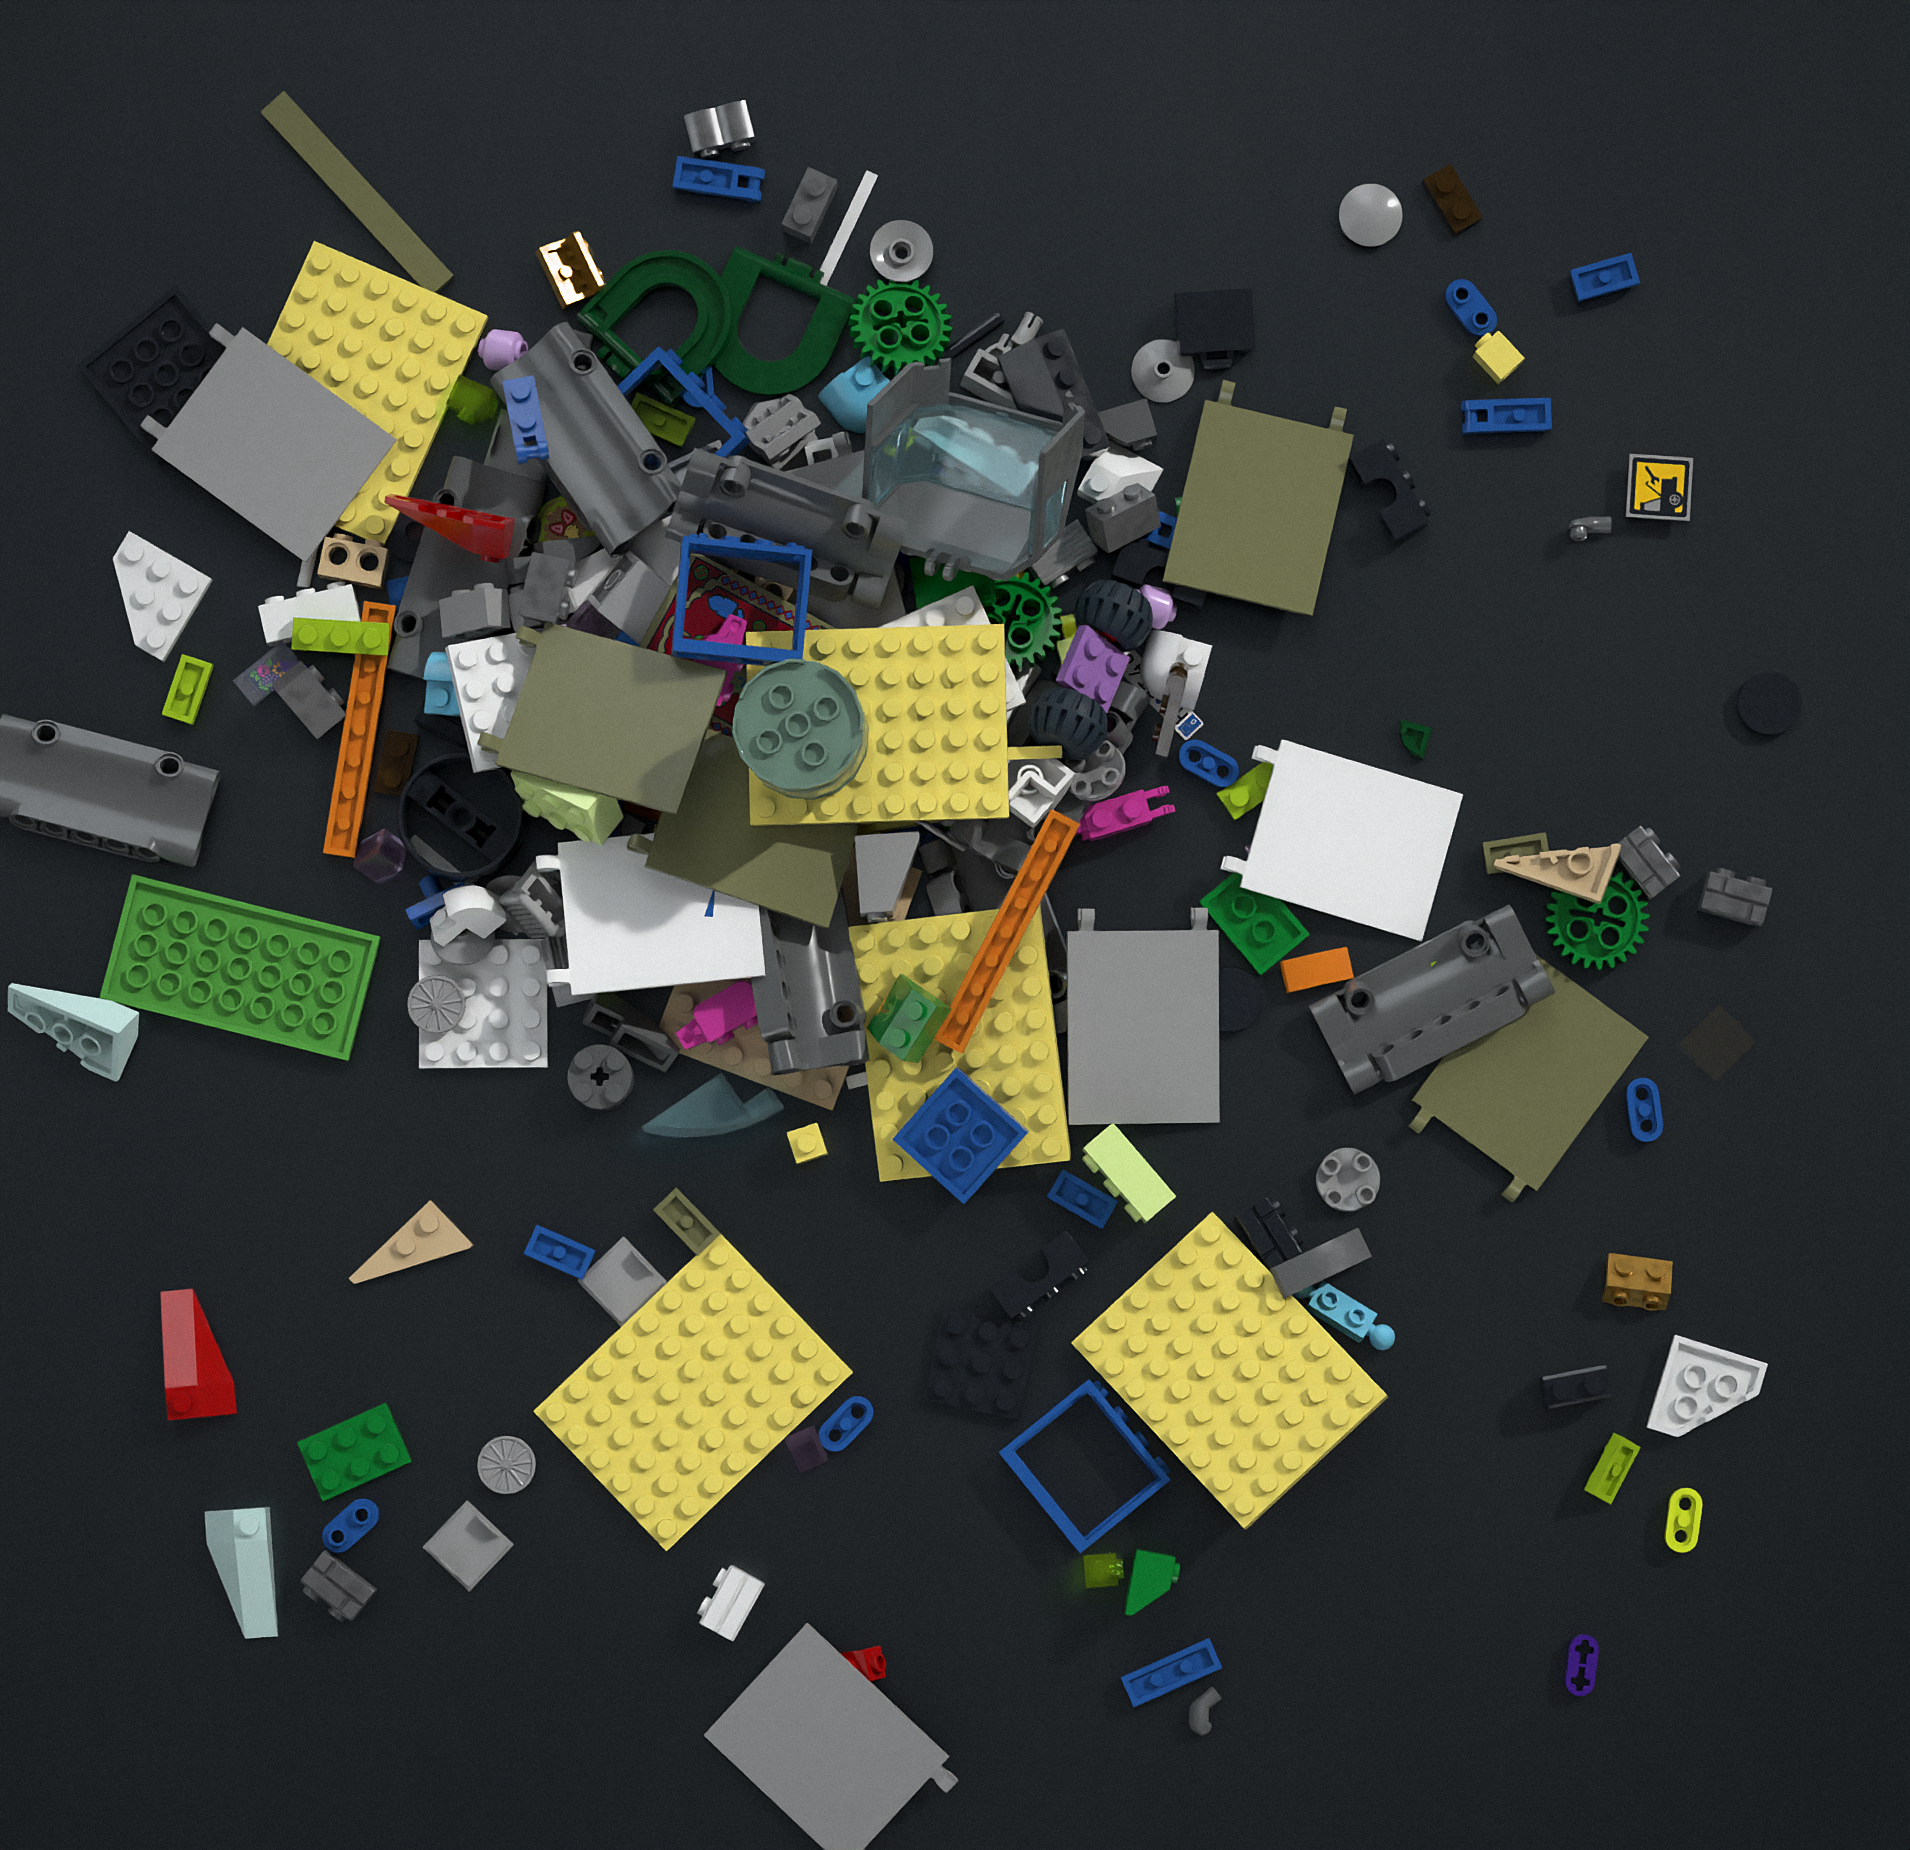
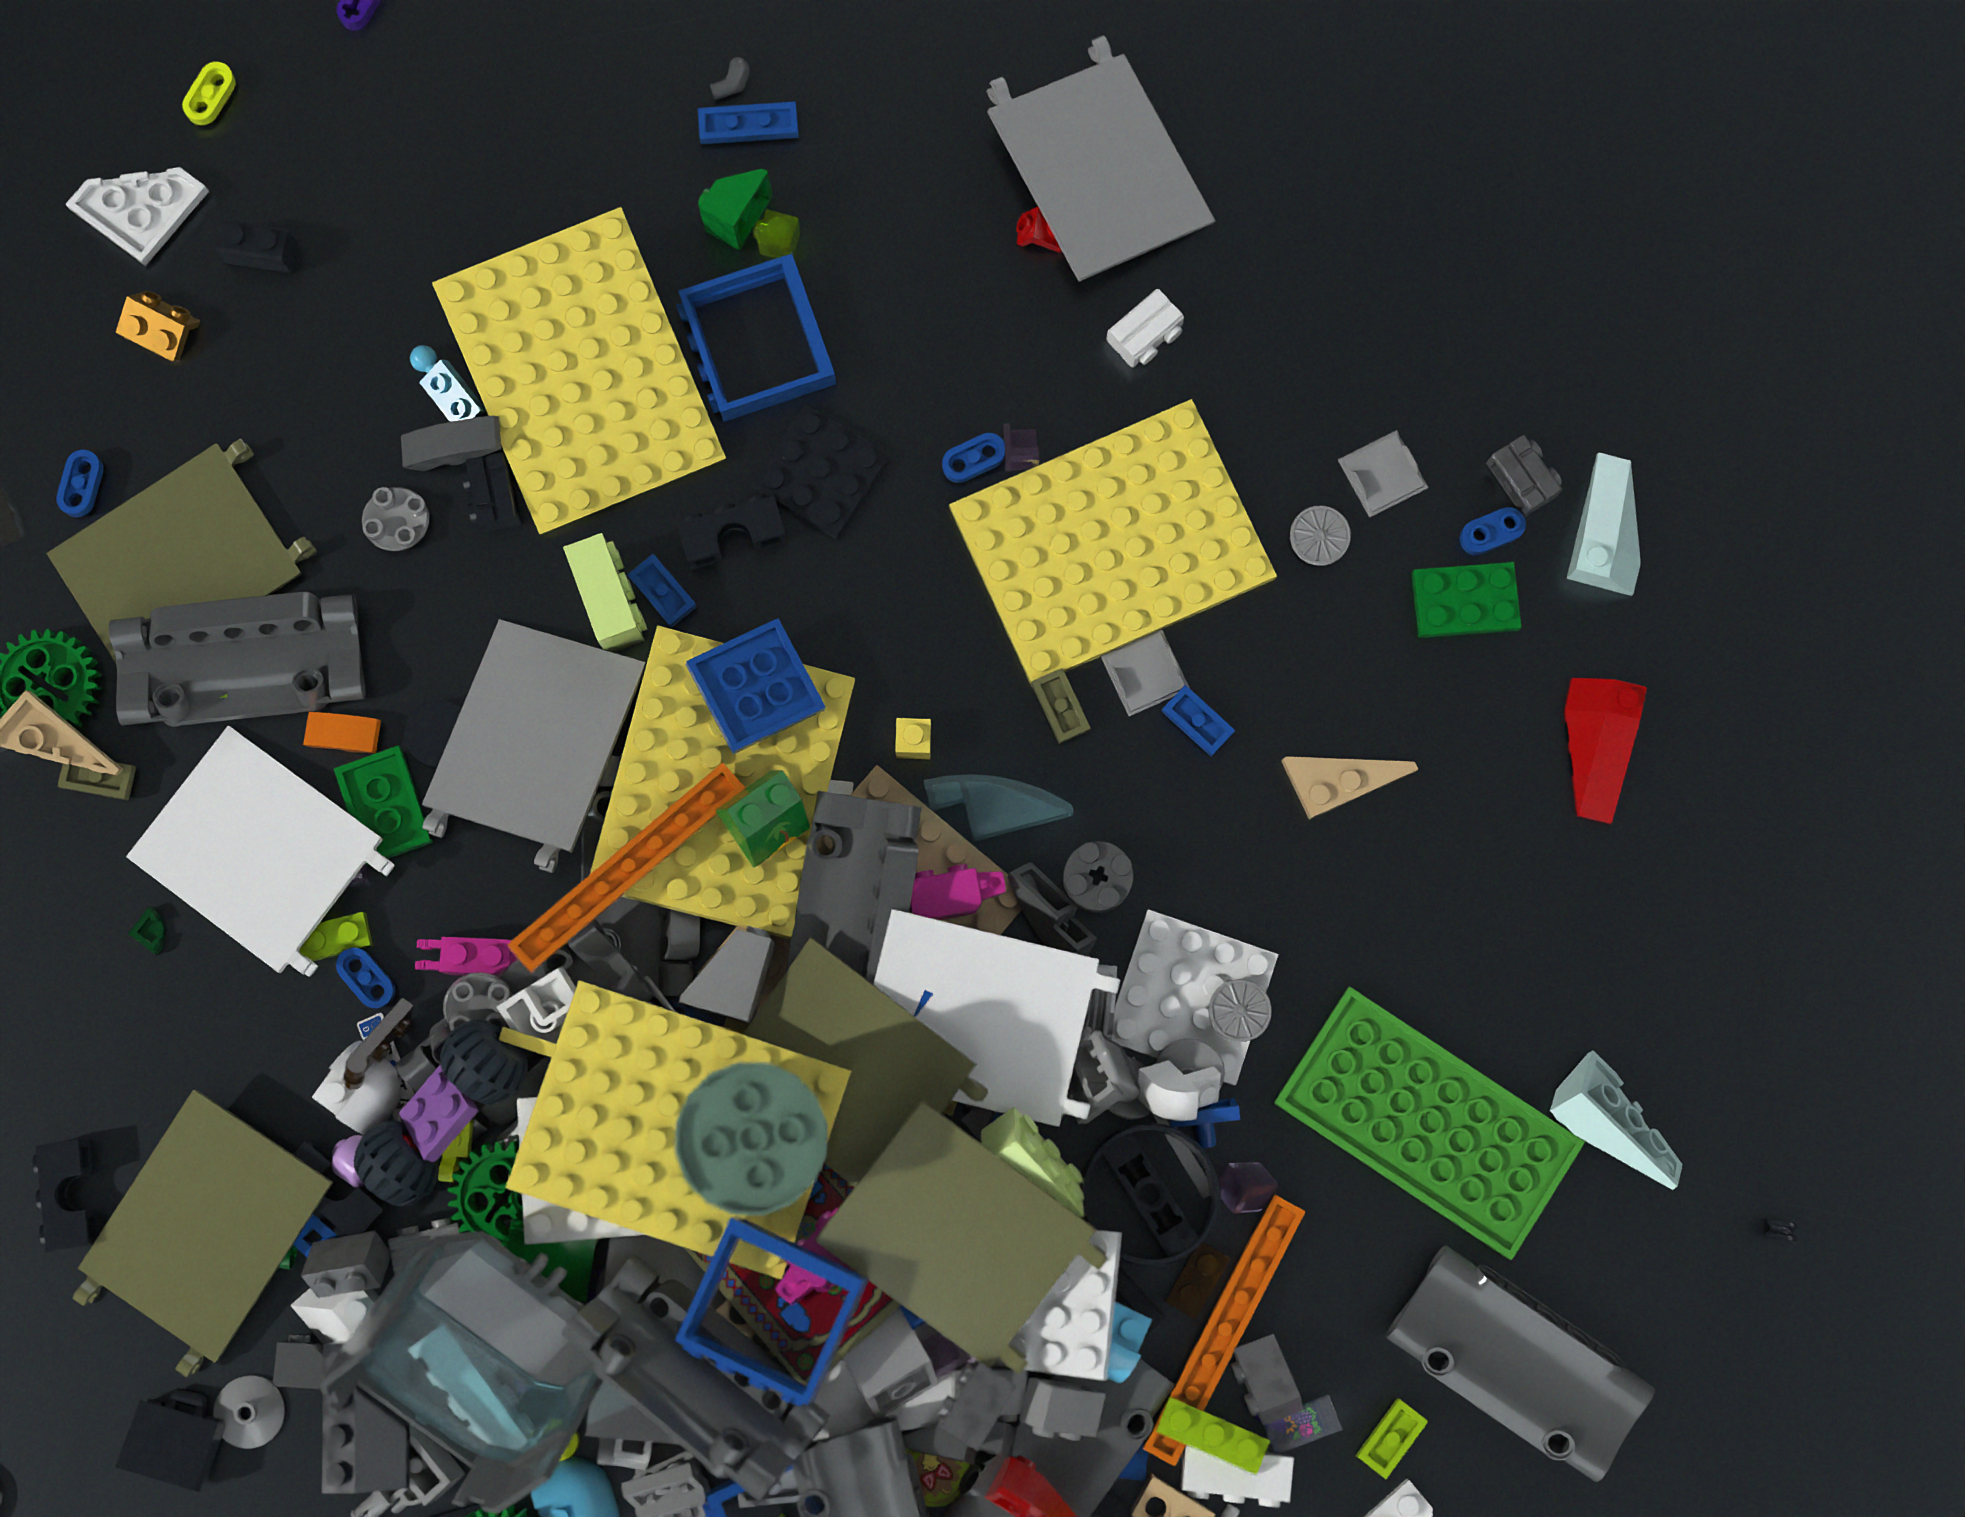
camera: 165 degrees left, 5 degrees down
lime plate [1584,1433,1641,1504] -> none

